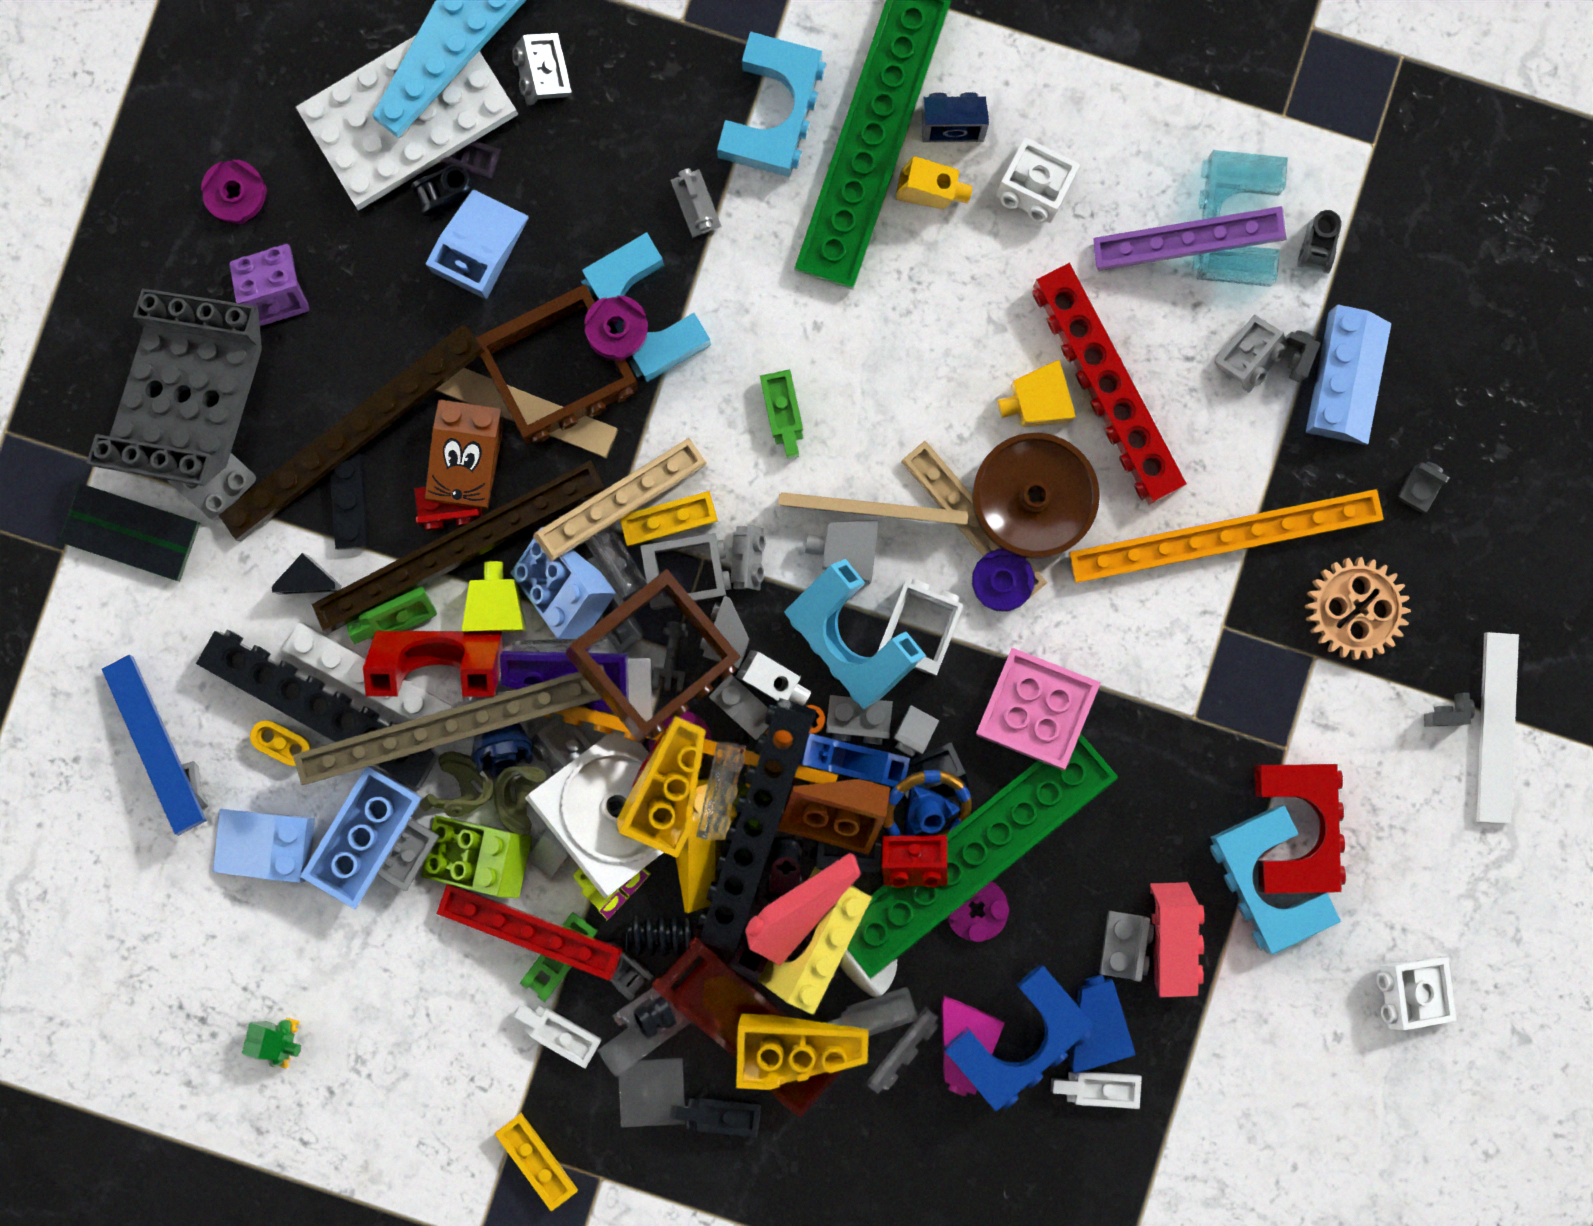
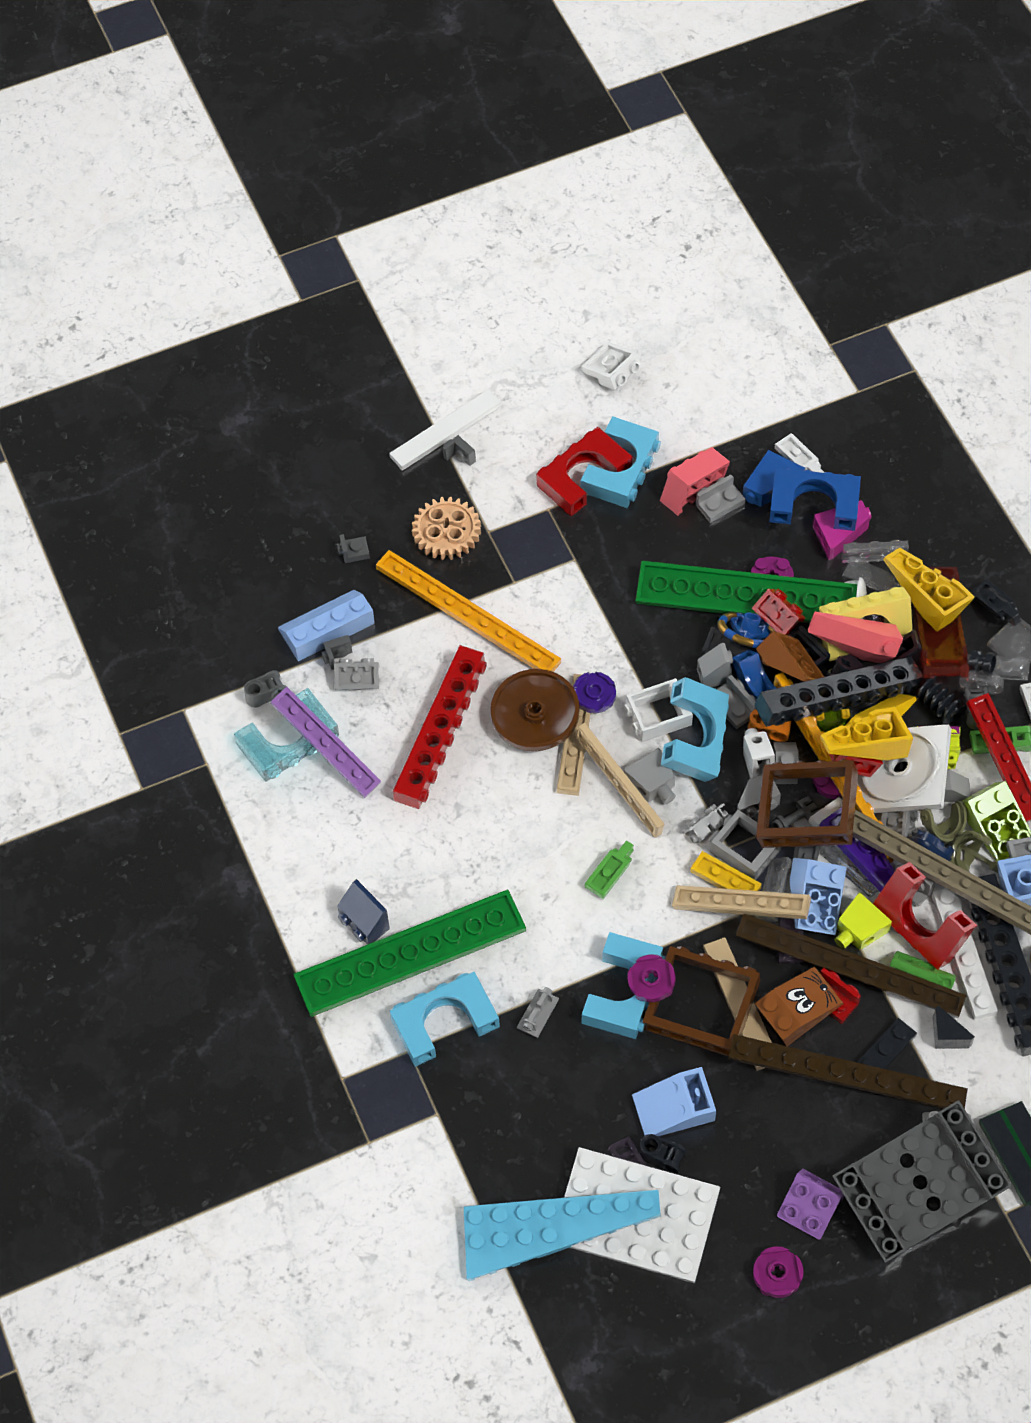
camera: 130 degrees left, 25 degrees down
bracket [512,33,571,105] -> none
clear plate [696,742,746,840] -> none
yellow torso [895,156,972,209] -> none
bright pink plate [976,648,1101,771] -> none
white plate [995,137,1080,223] -> none
yellow torso [997,360,1076,427] -> none

